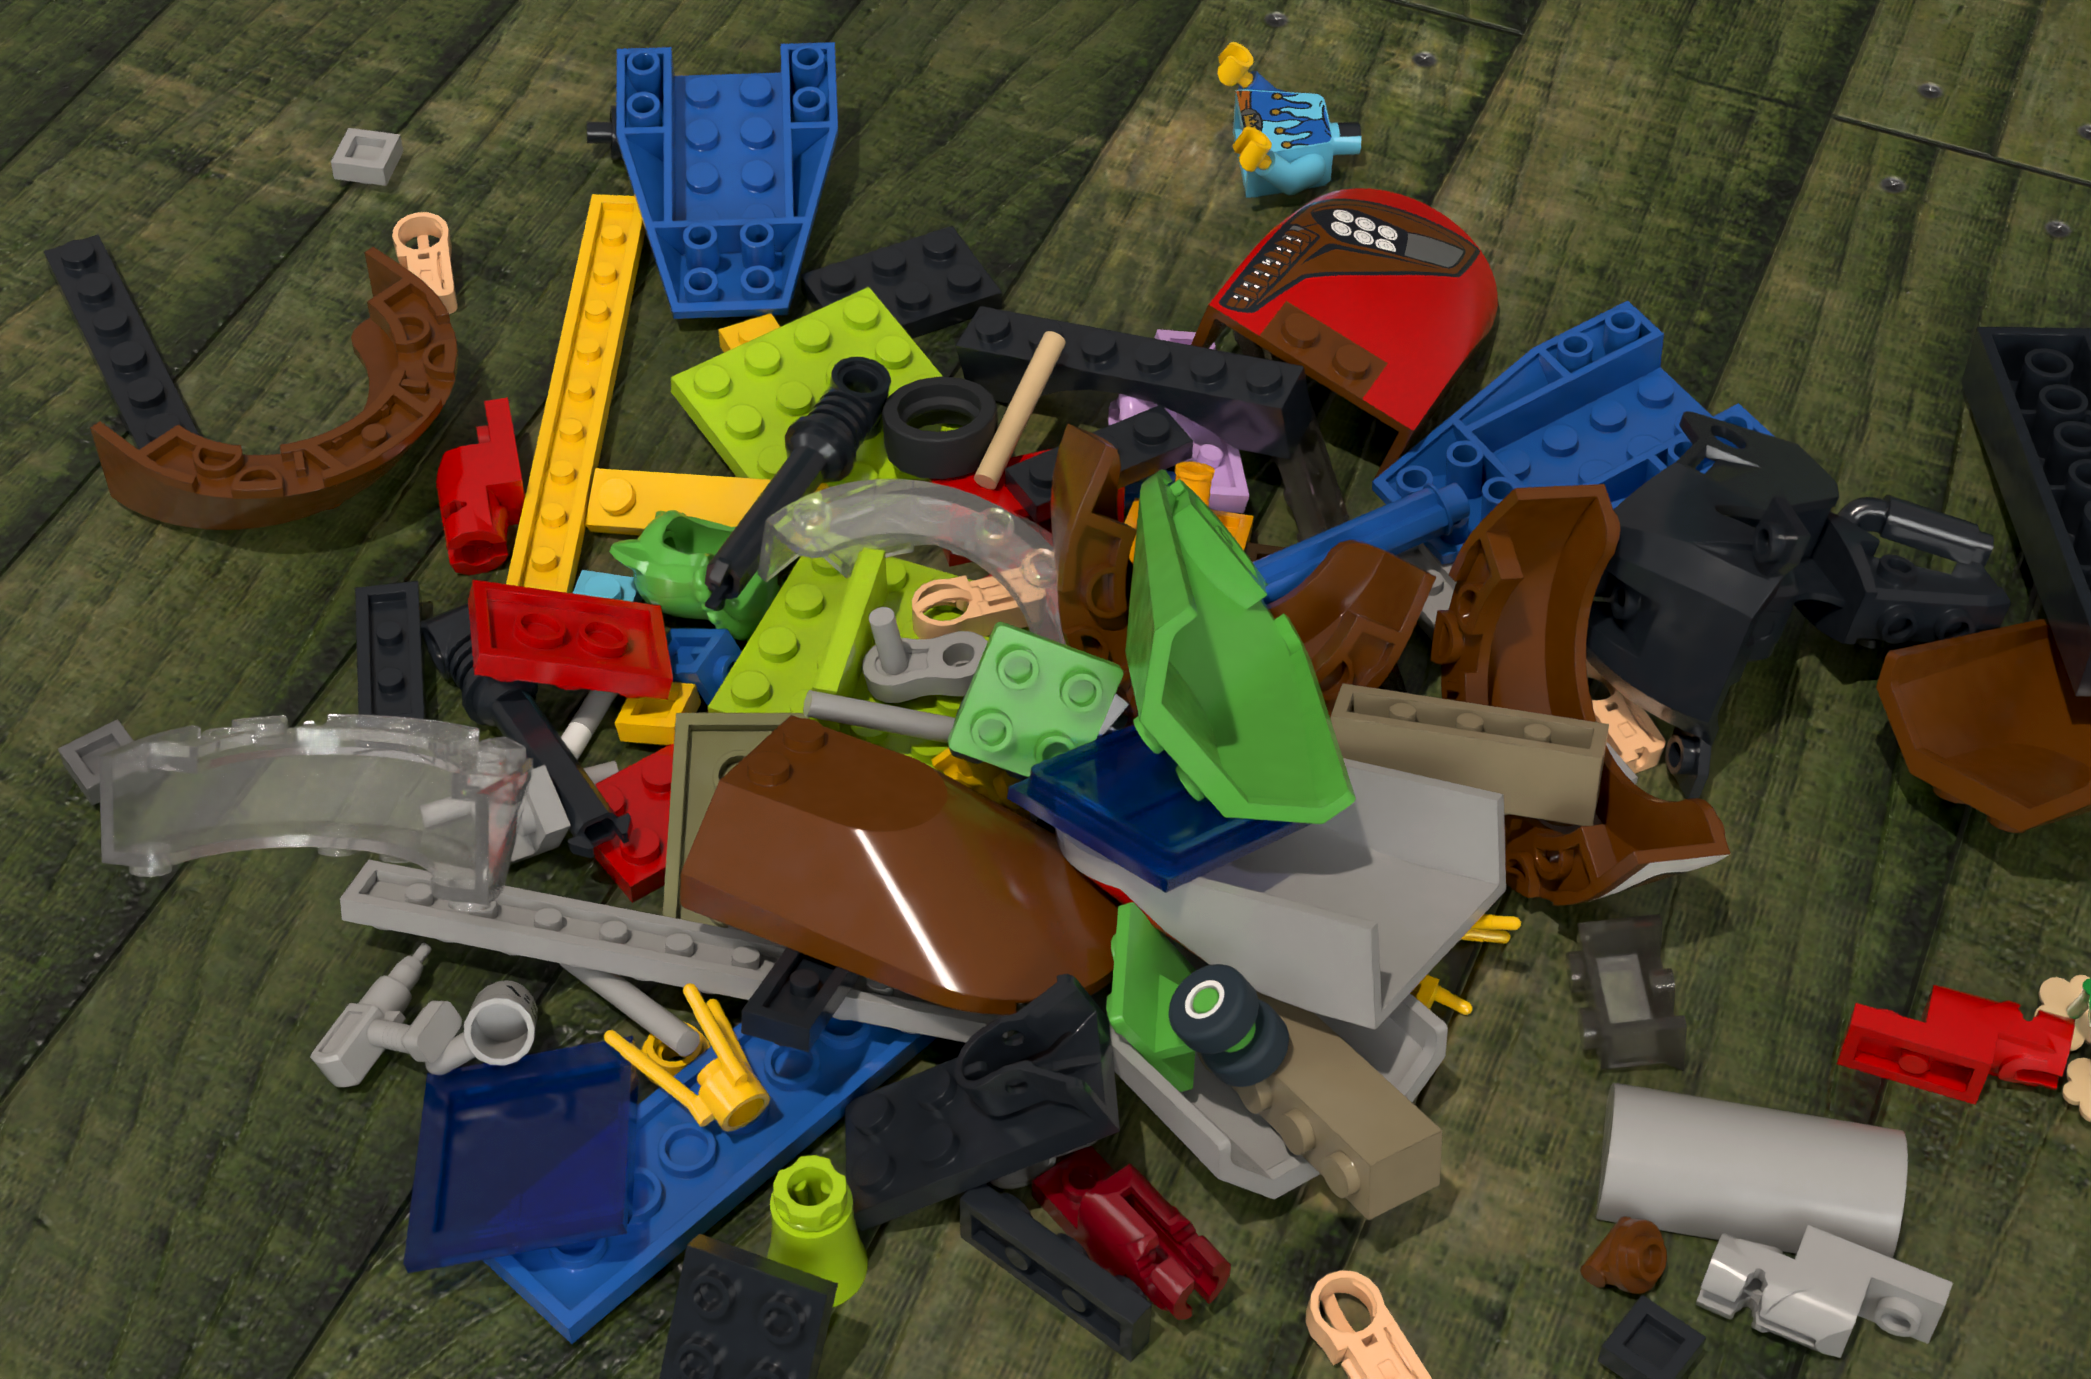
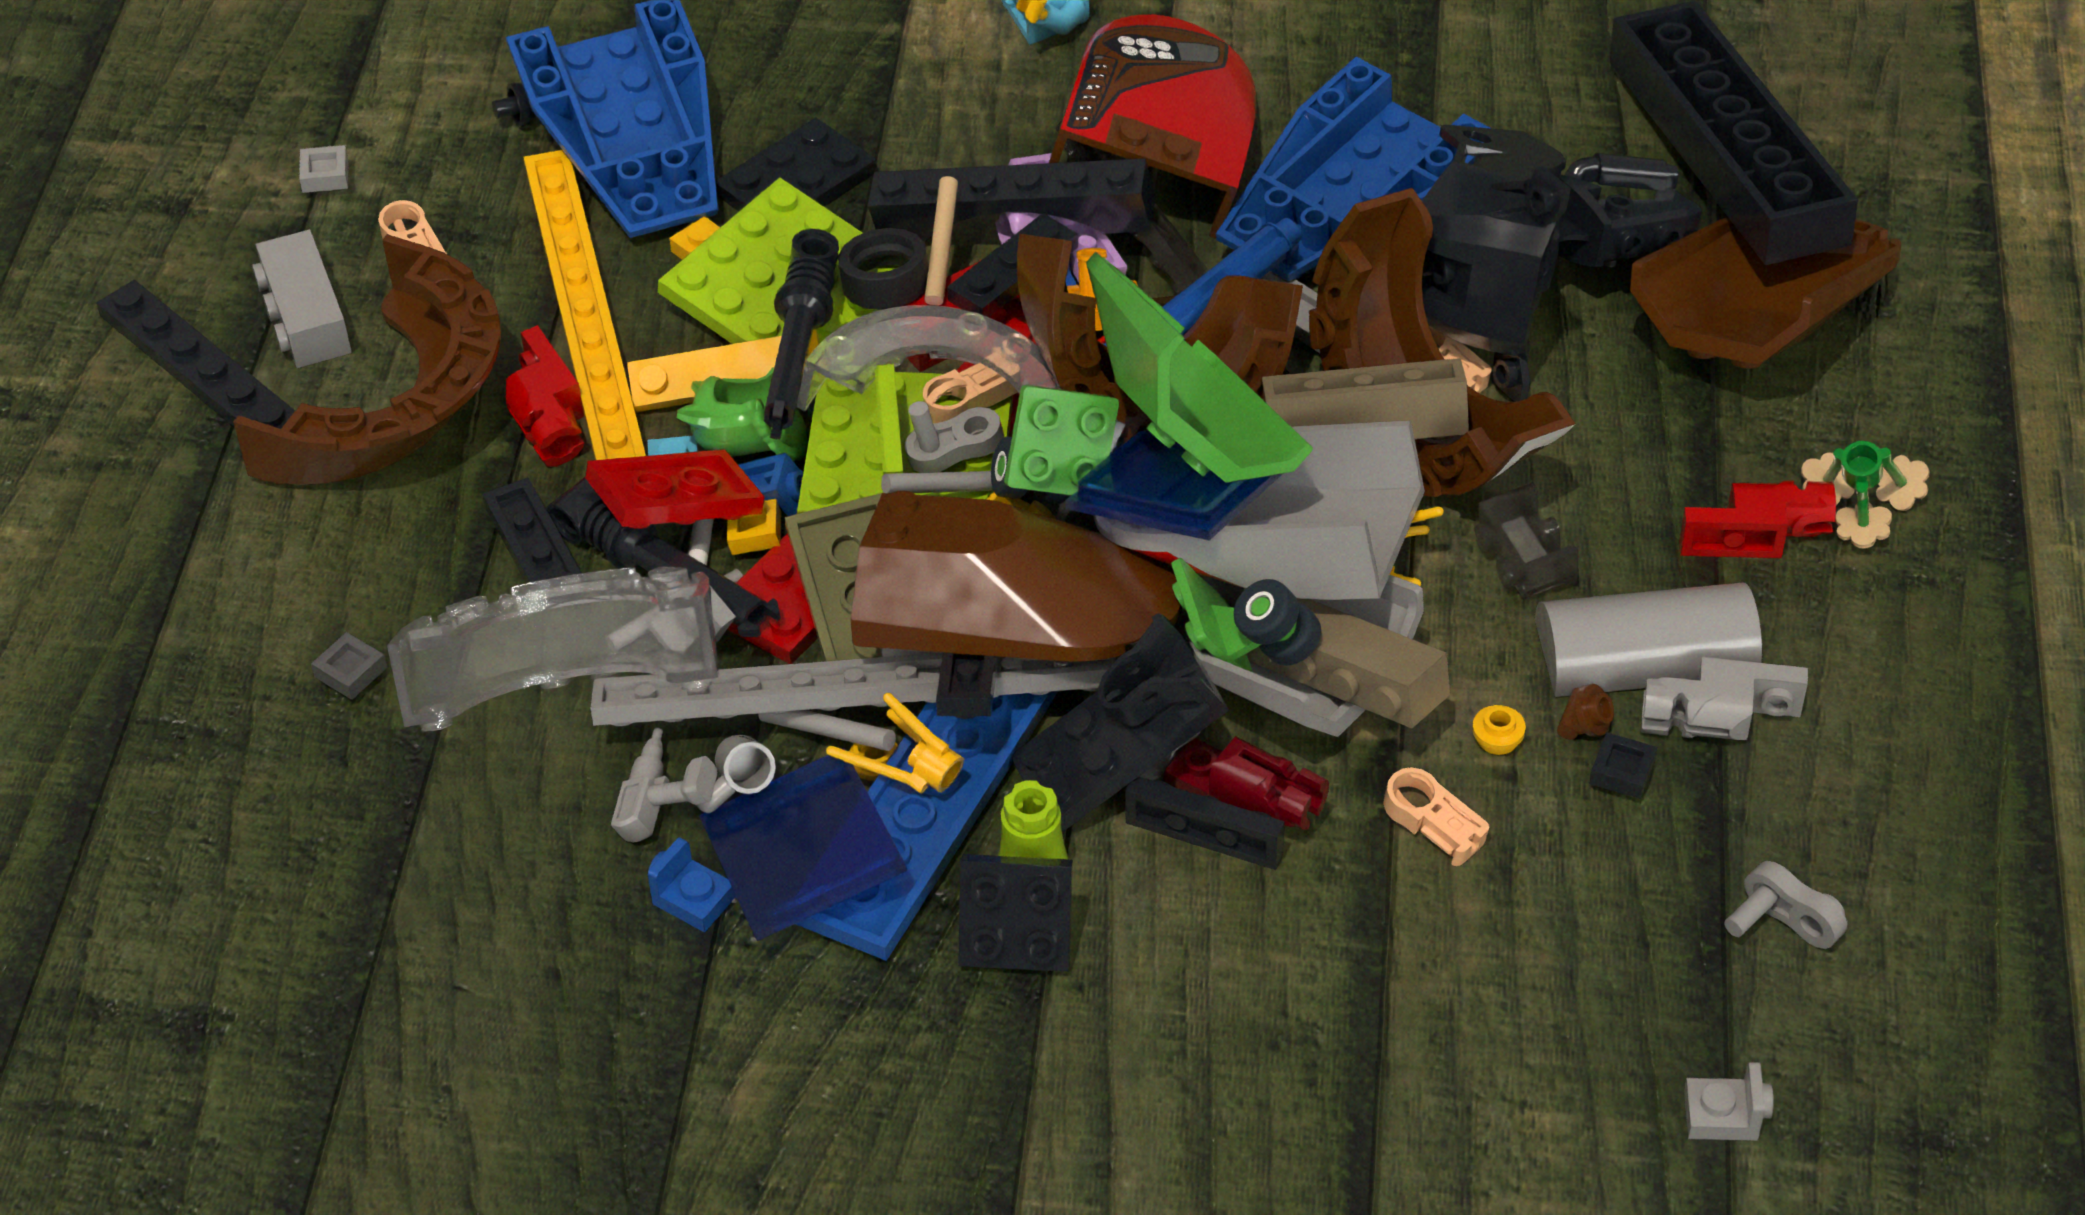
camera: 15 degrees left, 0 degrees up
none -> light grey brick [252,229,352,368]
none -> blue bracket [648,837,737,933]
none -> yellow plate [1472,705,1526,755]

